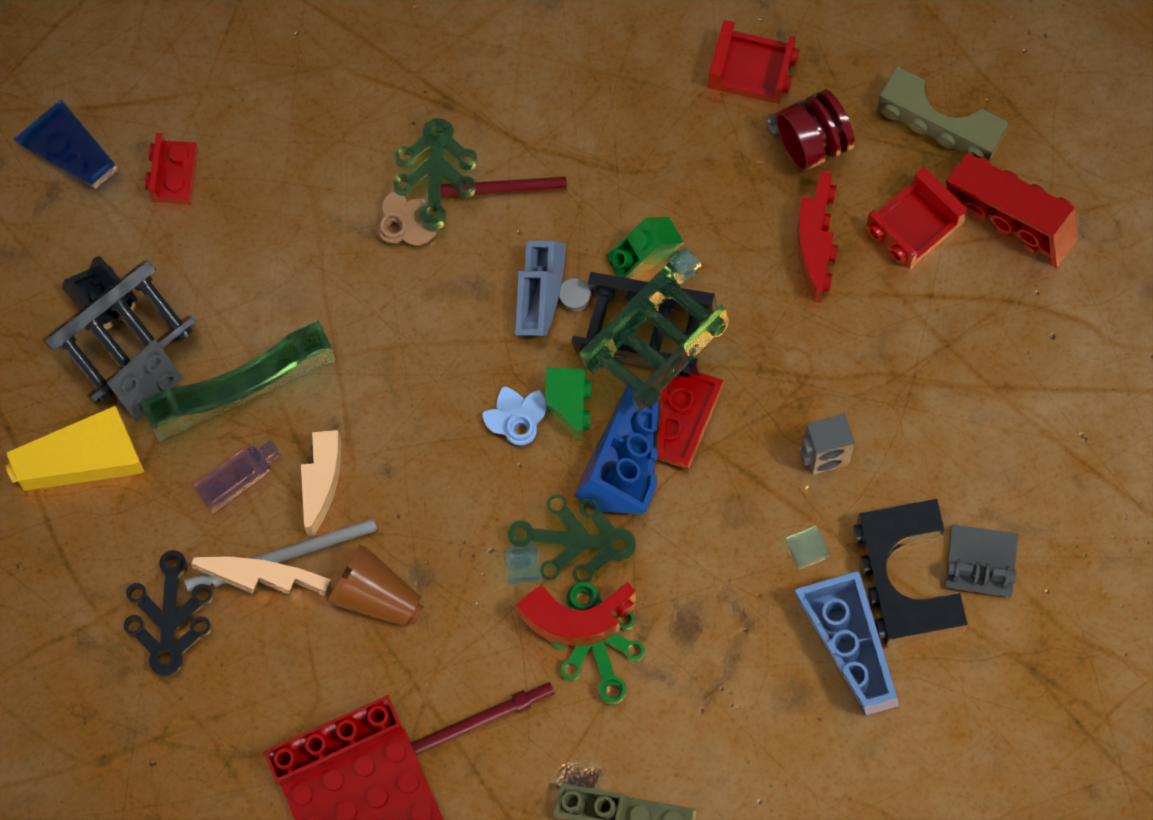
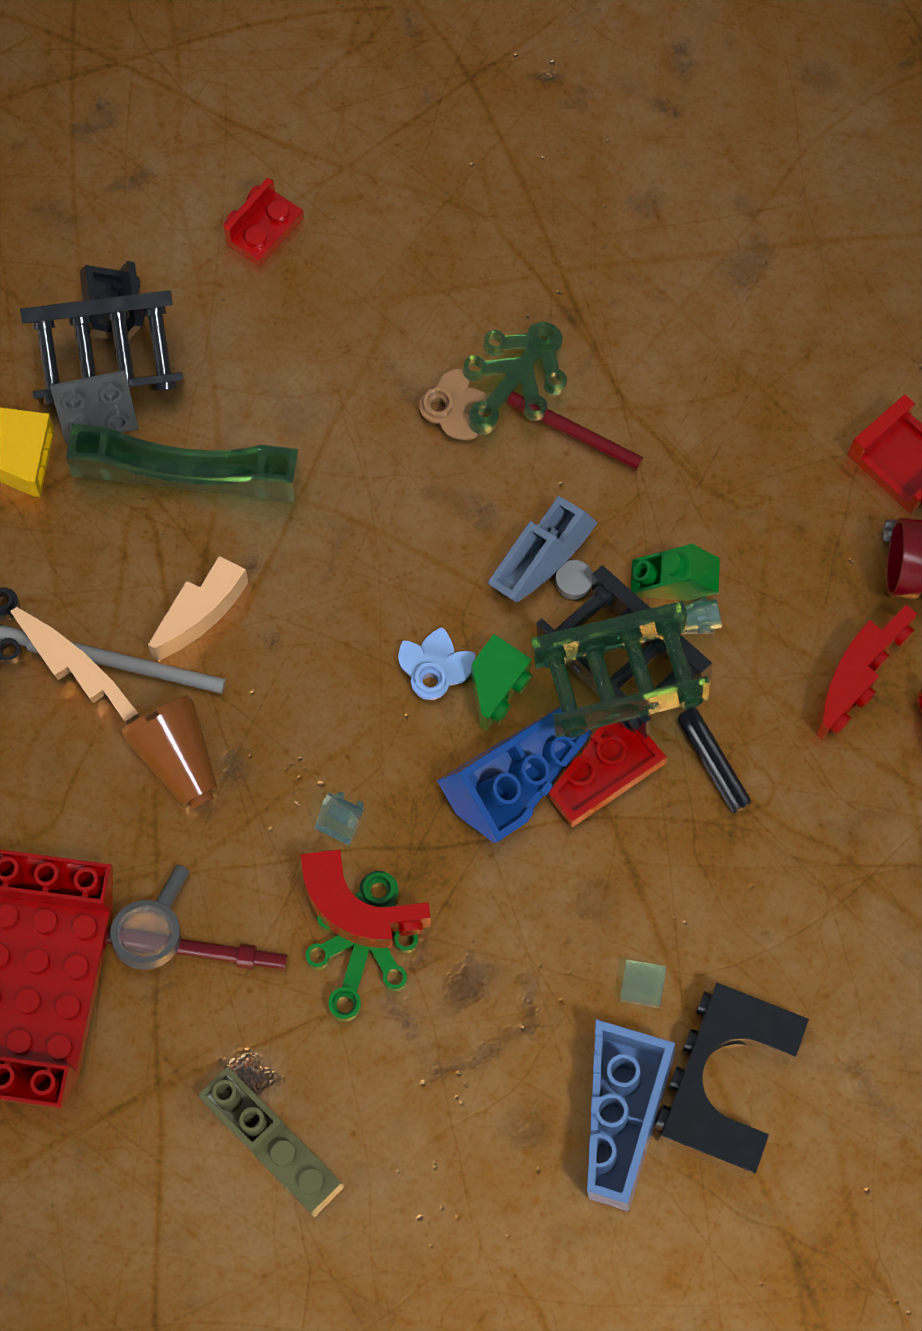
camera: 25 degrees right, 0 degrees up
clear blue wing [13,100,119,189] -> none
hinge [193,440,281,514] -> none
clear green plant [508,494,636,583] -> none
dark grey brick [799,413,855,475] -> none
dark grey hinge [945,524,1018,597] -> none
none -> piece [110,865,190,970]
none -> black axle [678,707,751,813]

